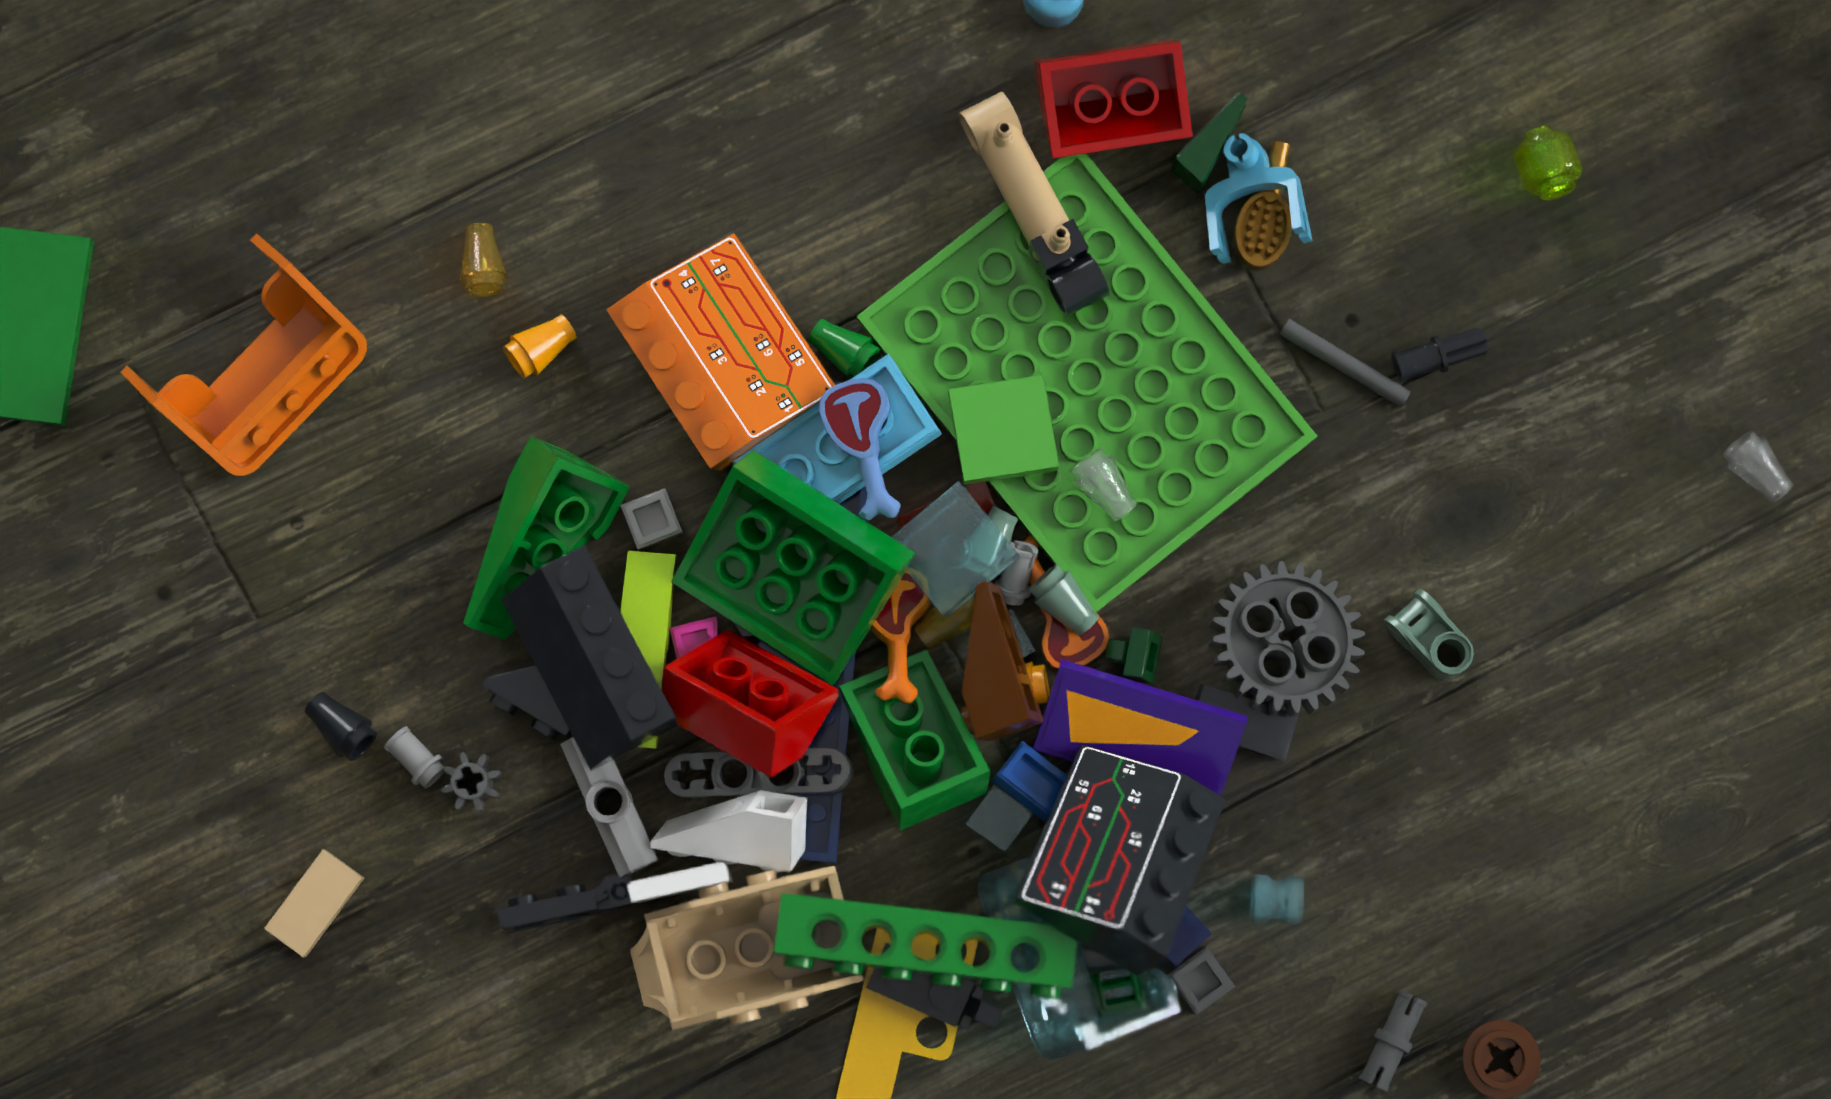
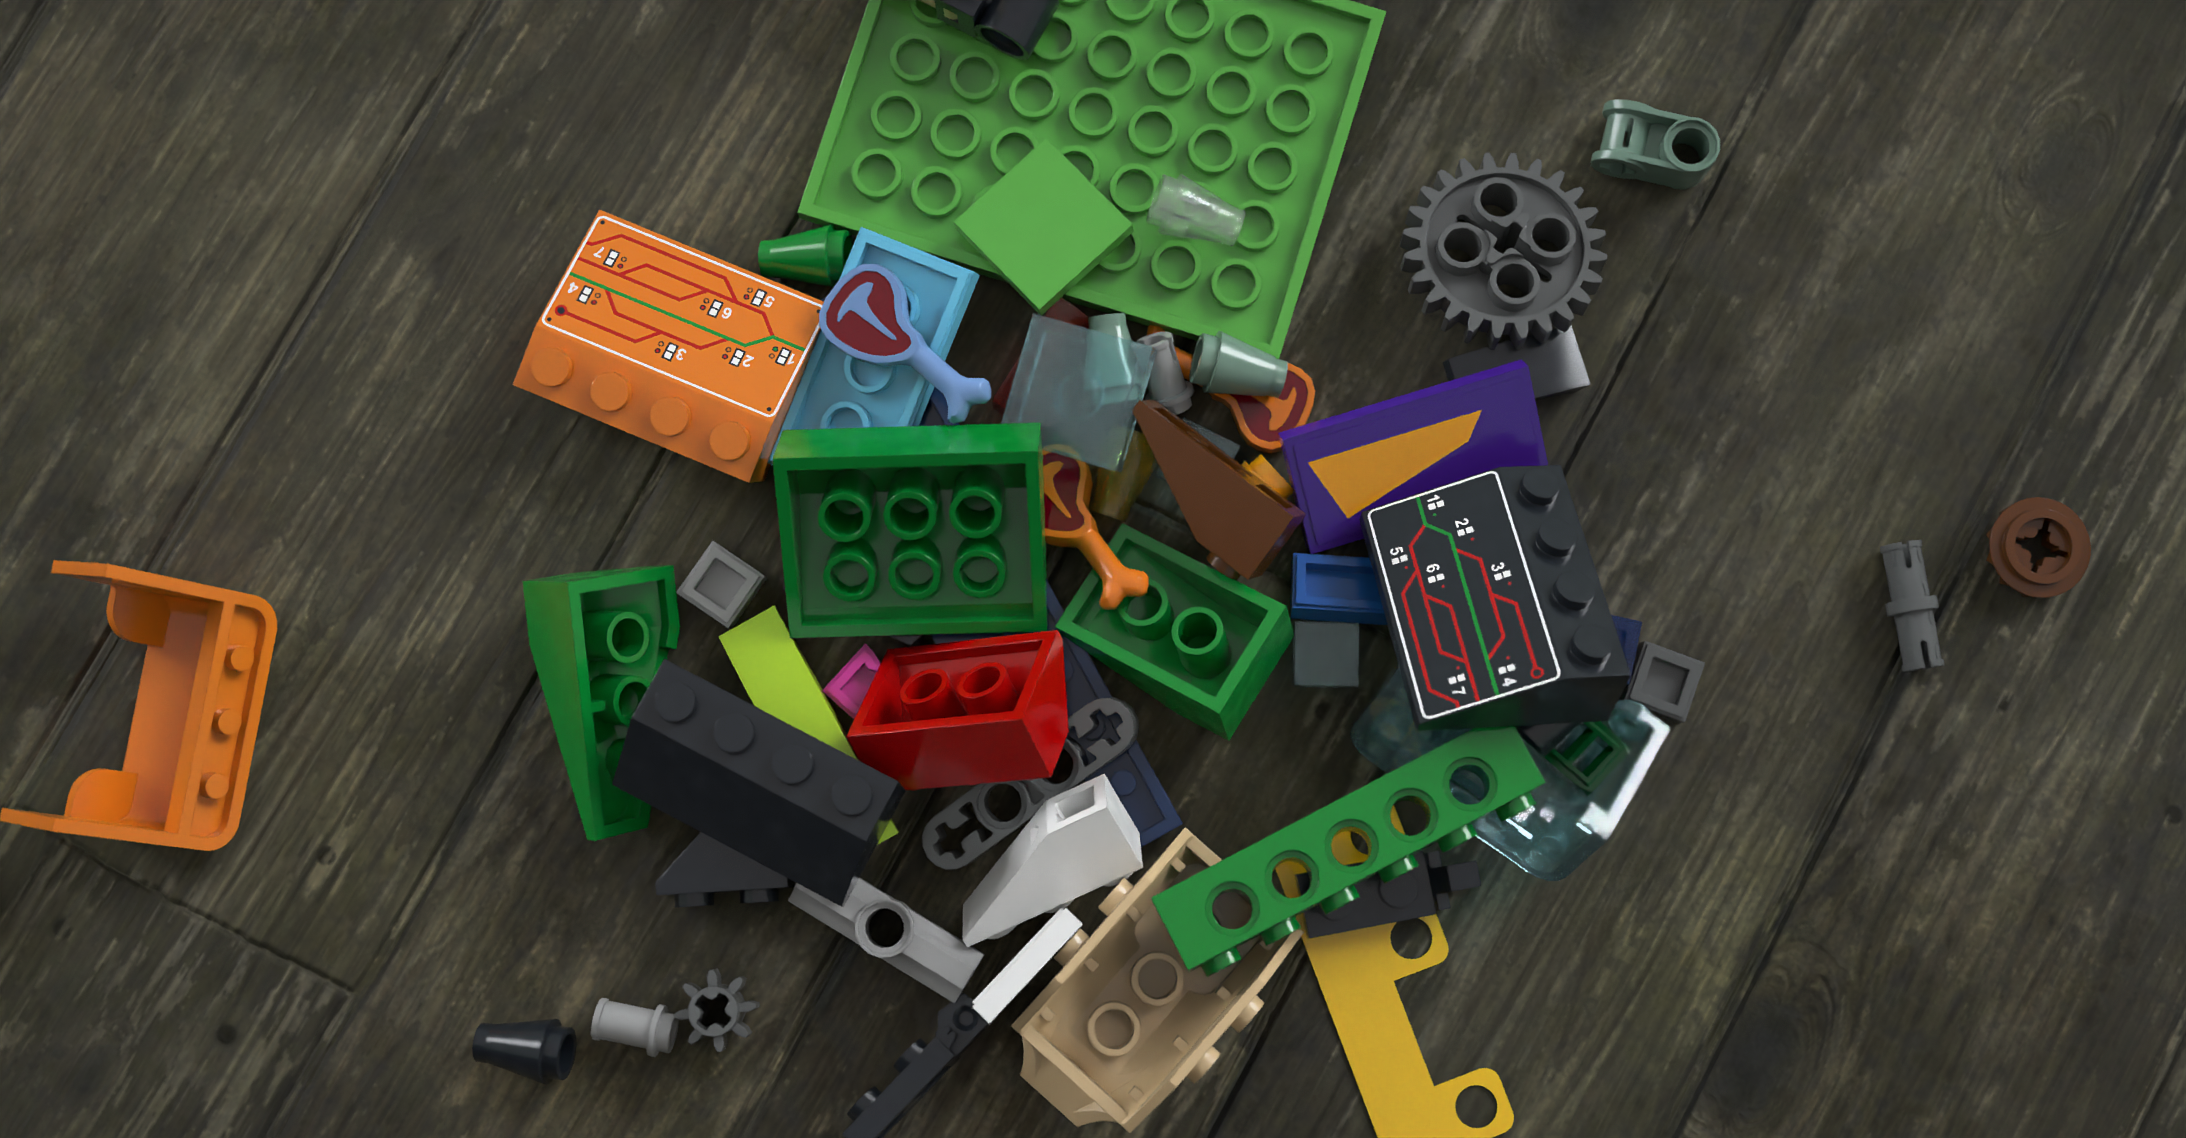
camera: 30 degrees left, 0 degrees up
clear yellow cone [460,223,508,297] -> none
light orange cone [503,314,577,378] -> none
dark green tile [1105,627,1163,684] -> none
clear light blue wheel [1249,874,1304,925] -> none

